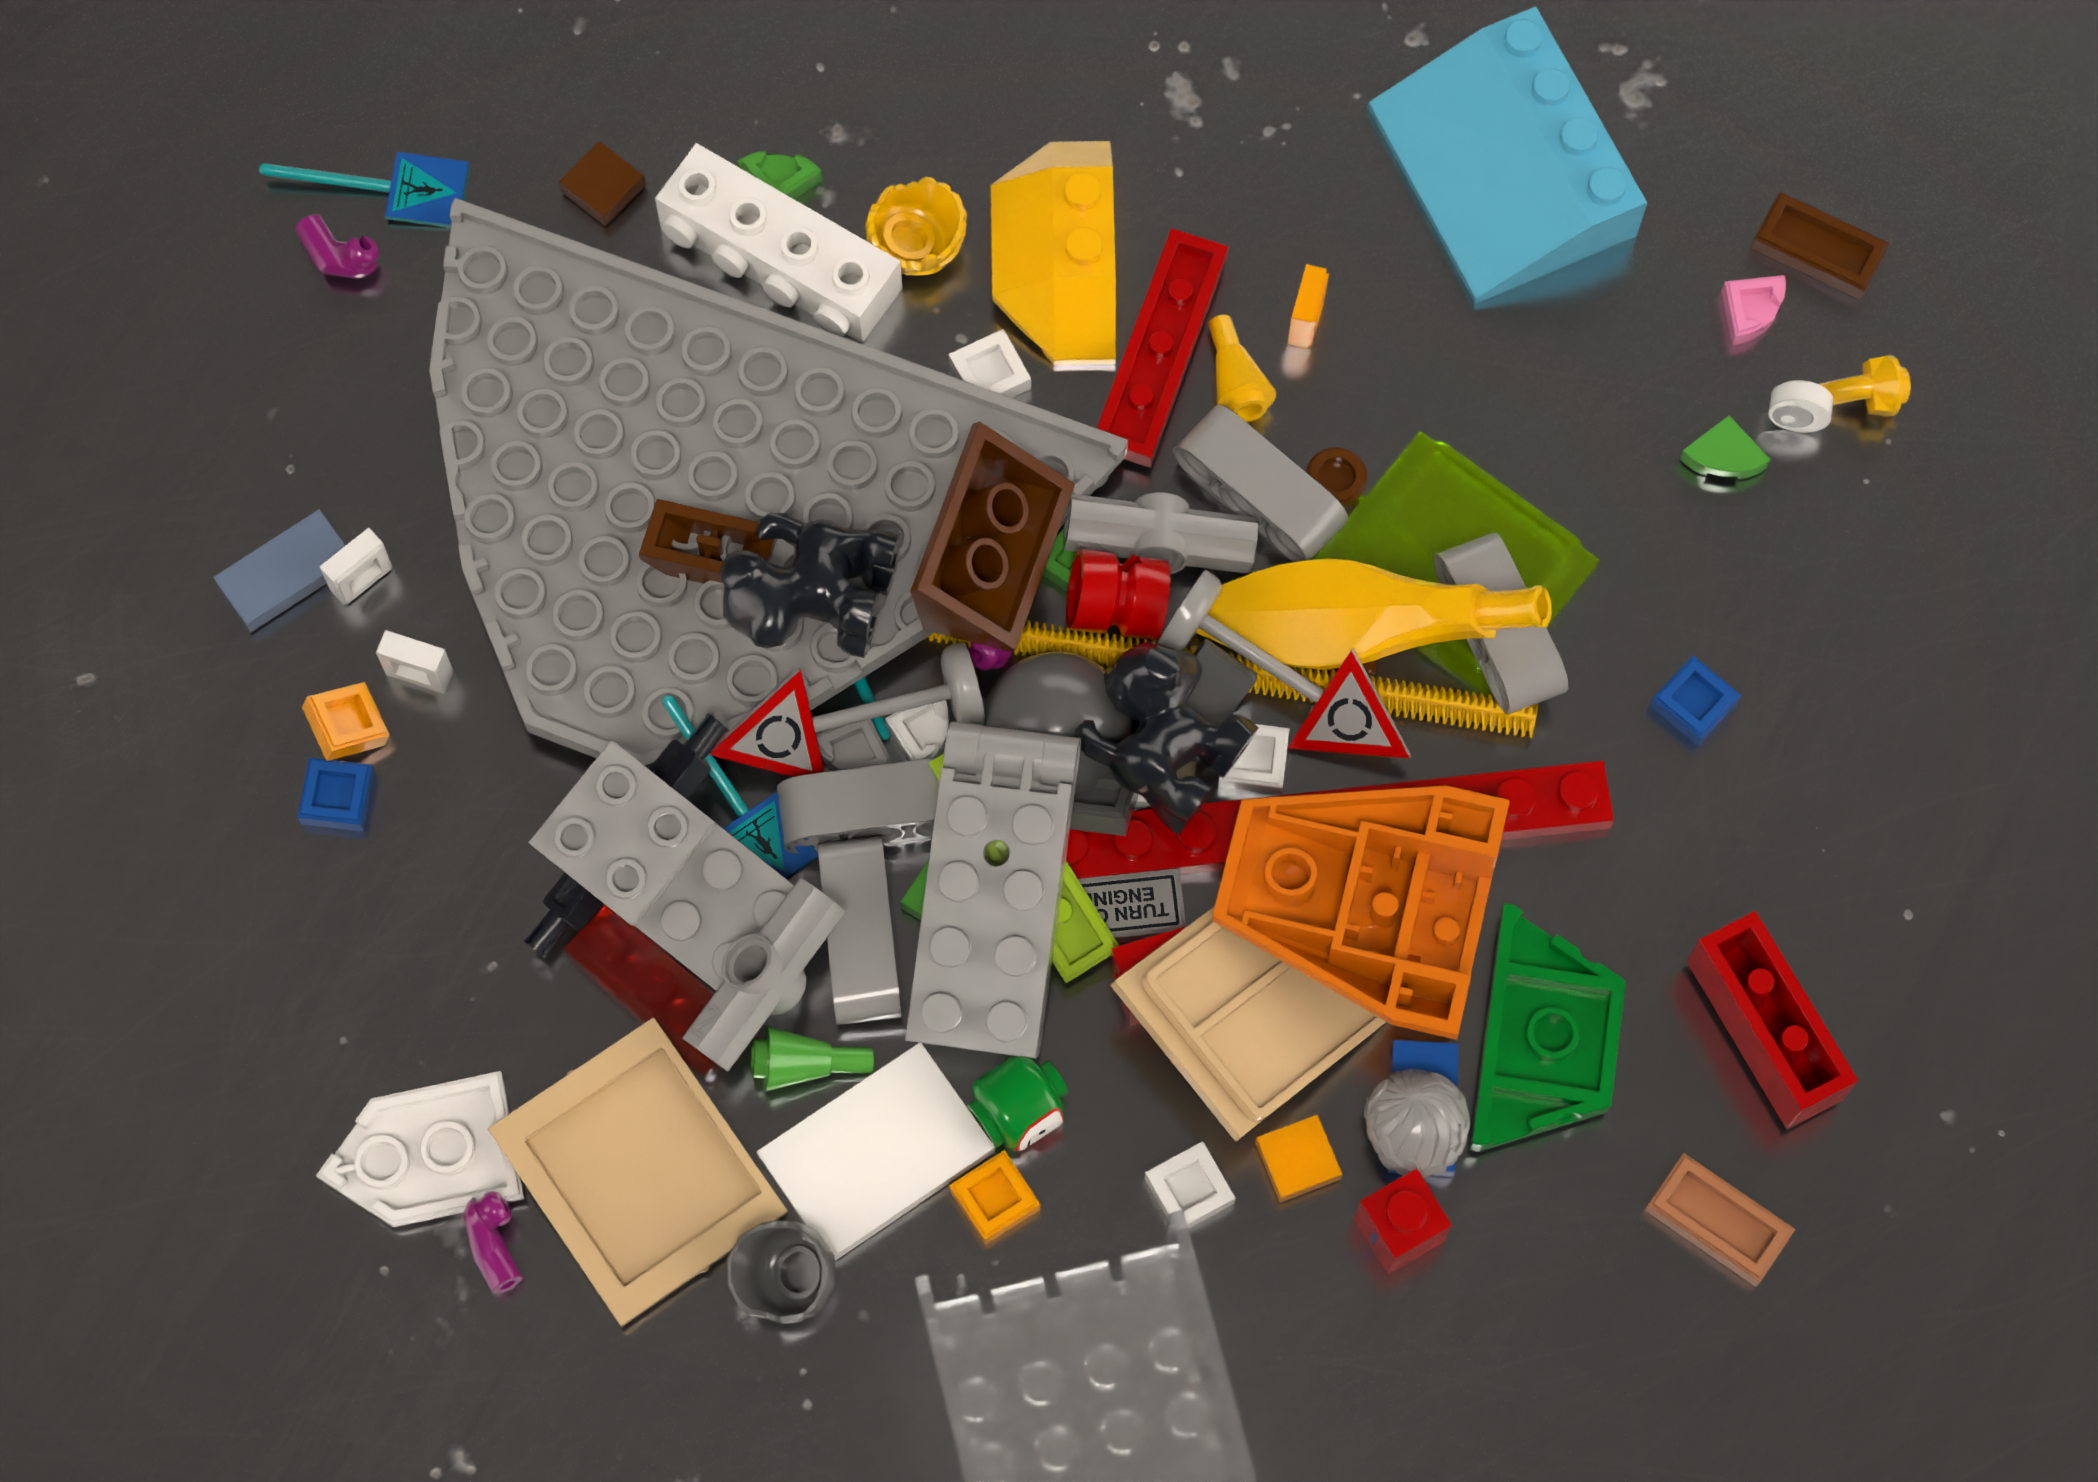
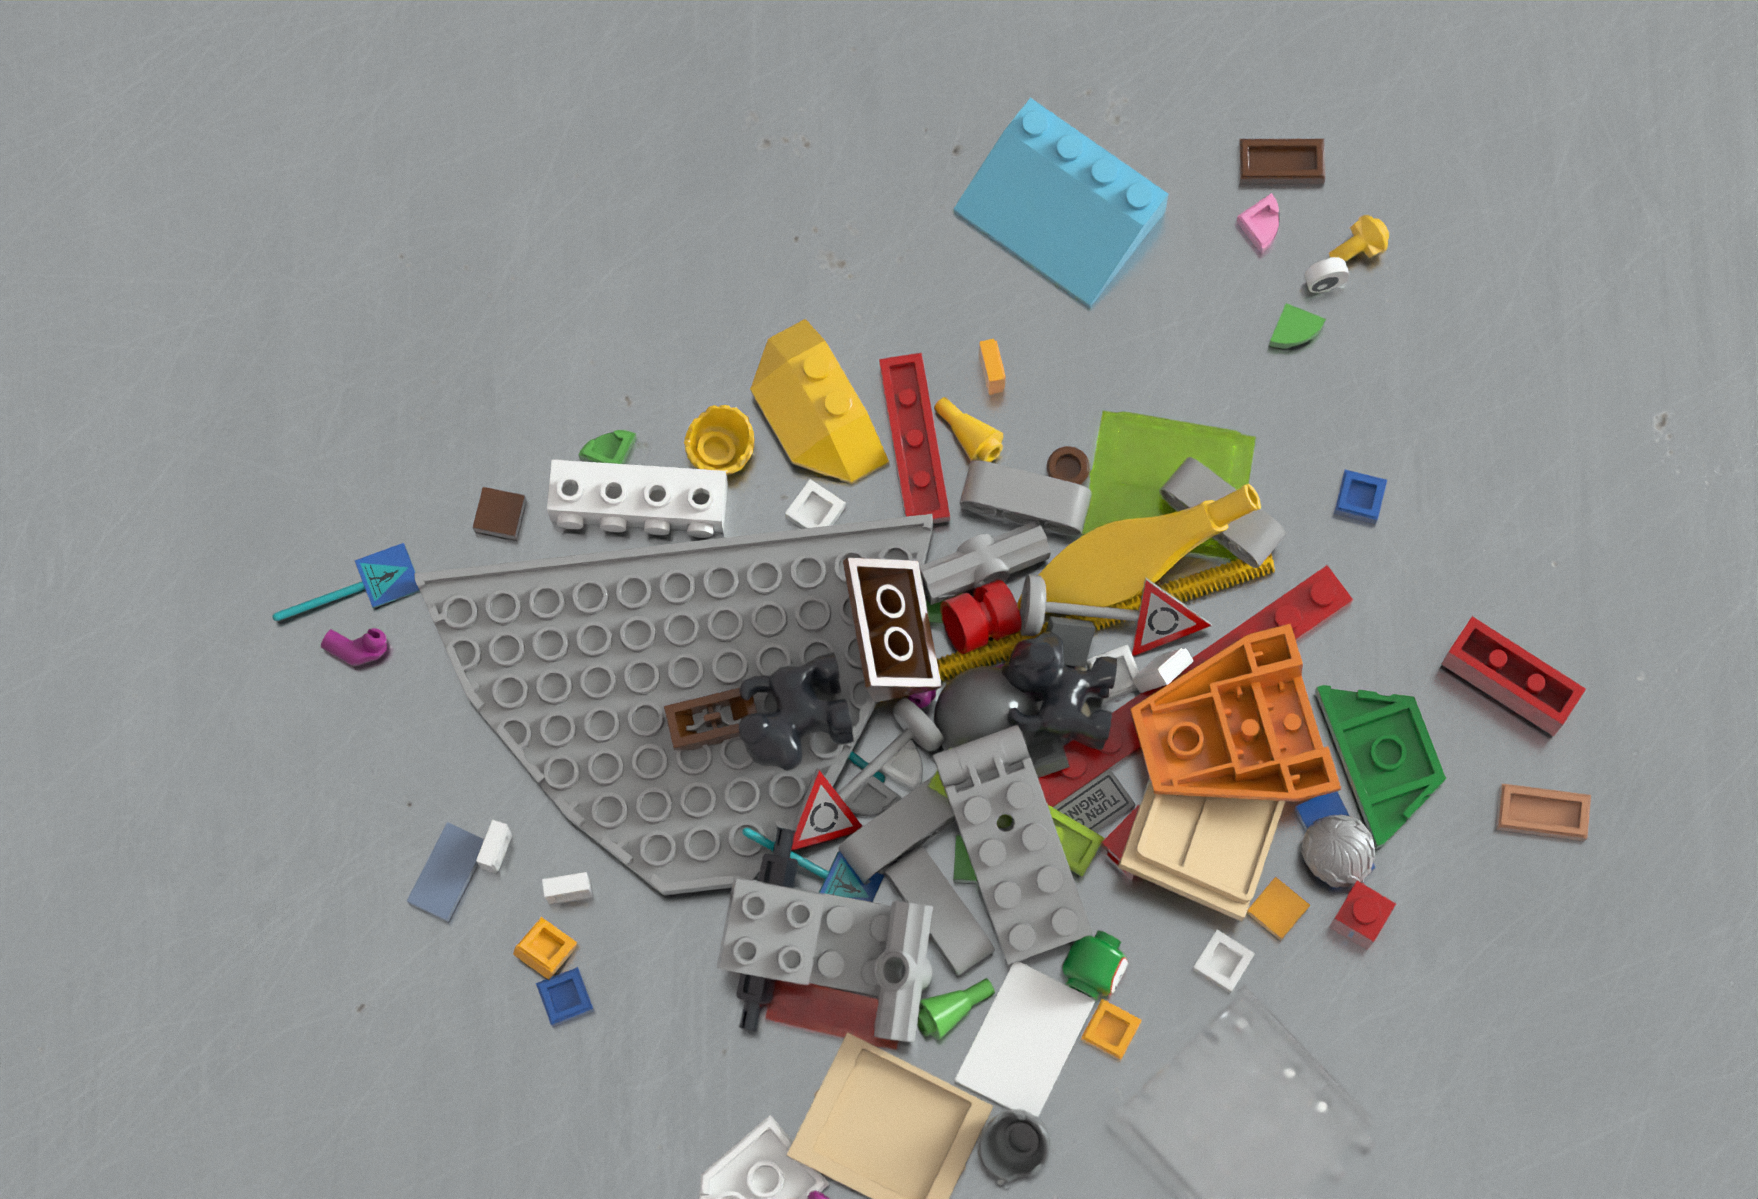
camera: 25 degrees left, 5 degrees up
none -> white tile [1132,648,1194,693]

